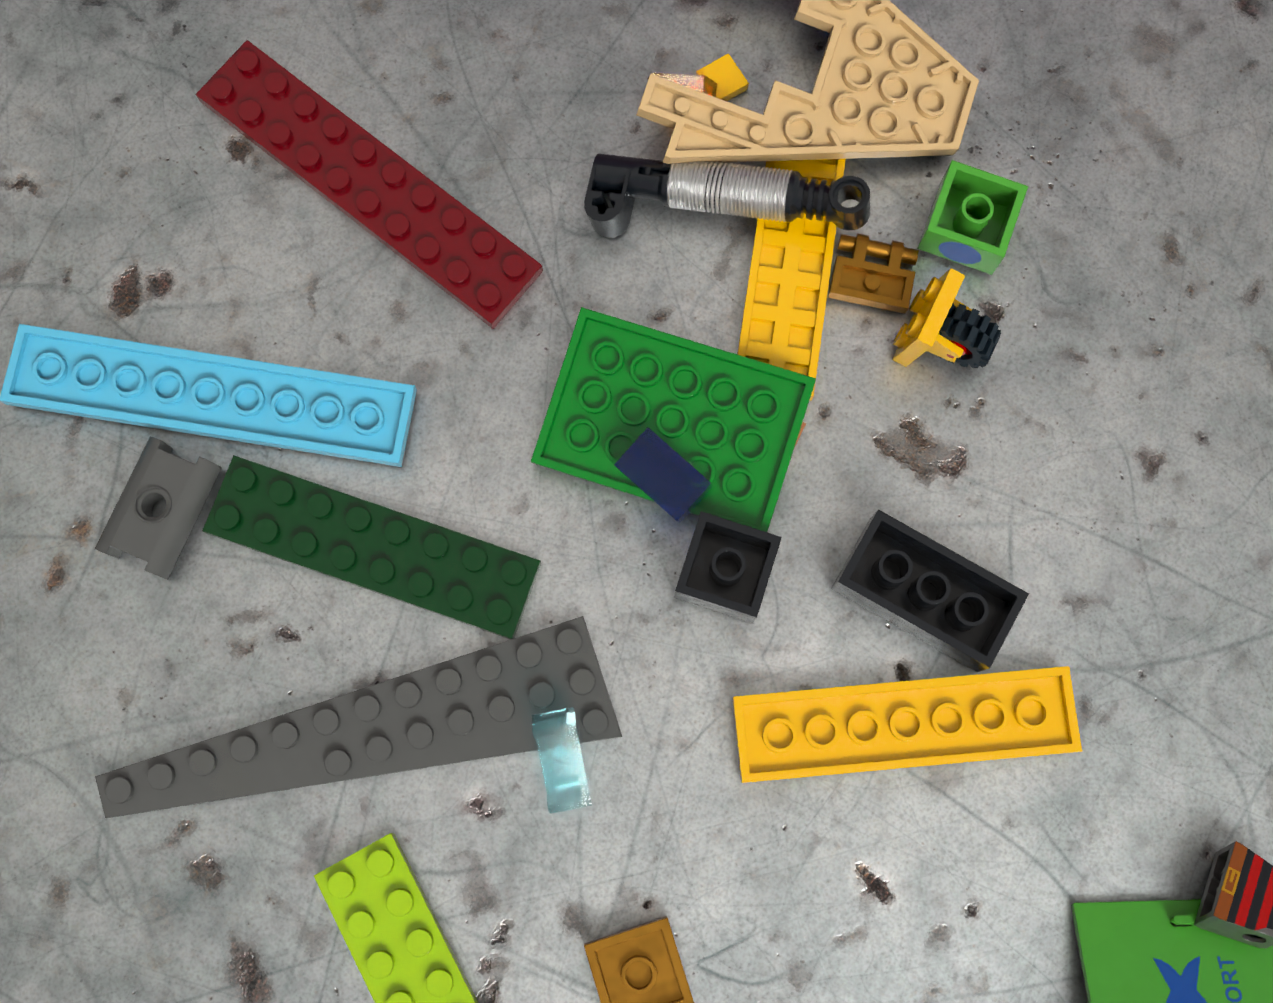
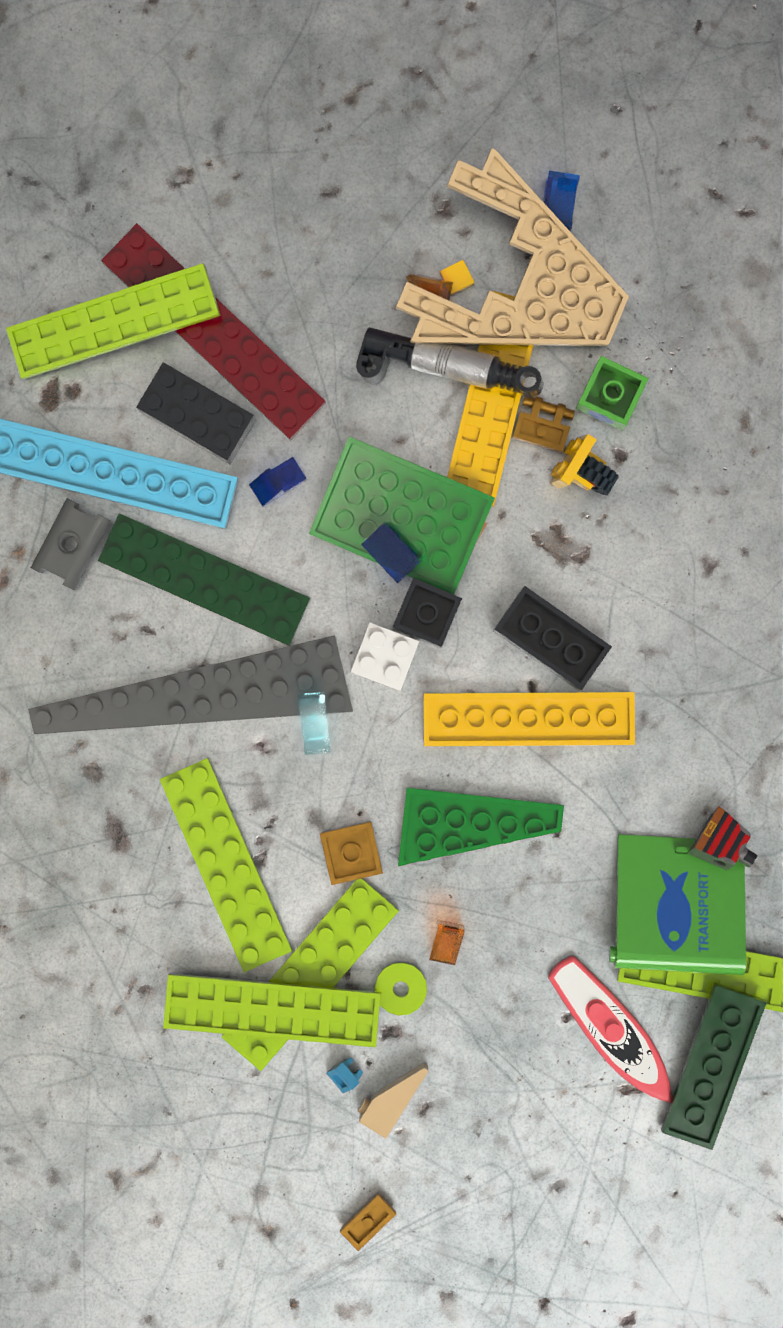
camera: 10 degrees right, 10 degrees up
none -> lime plate [6,263,221,379]
none -> black brick [136,362,256,465]
none -> clear blue slope [249,457,307,507]
none -> white brick [351,623,419,691]
none -> green wing [398,787,564,867]

